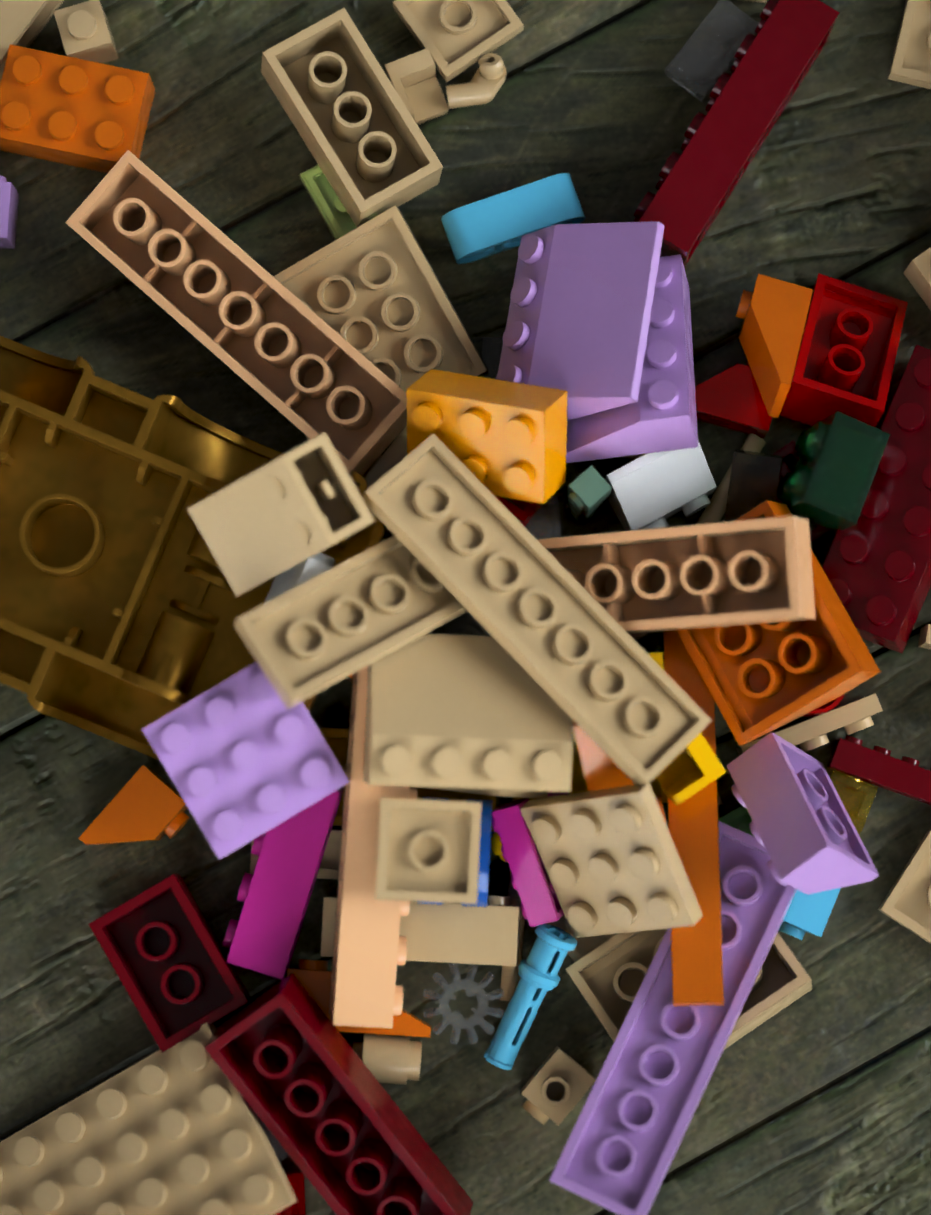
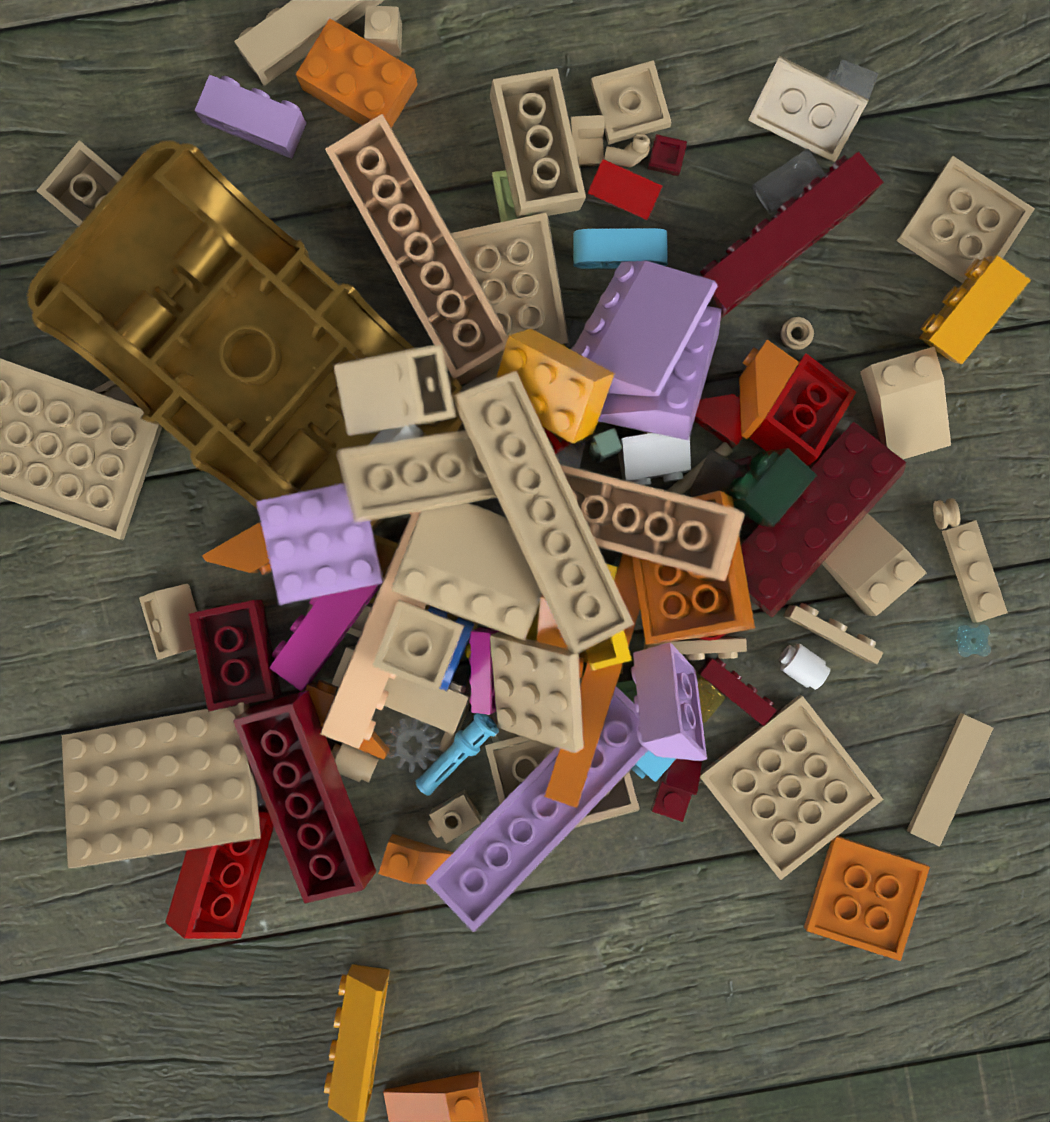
camera: 15 degrees right, 5 degrees up
none -> tan panel [139,584,197,660]
none -> orange slope [378,834,453,885]
none -> red hinge [588,159,662,221]
none -> dark red tile [648,134,688,176]
none -> dark red slope [651,758,702,822]
none -> tan plate [781,317,814,350]

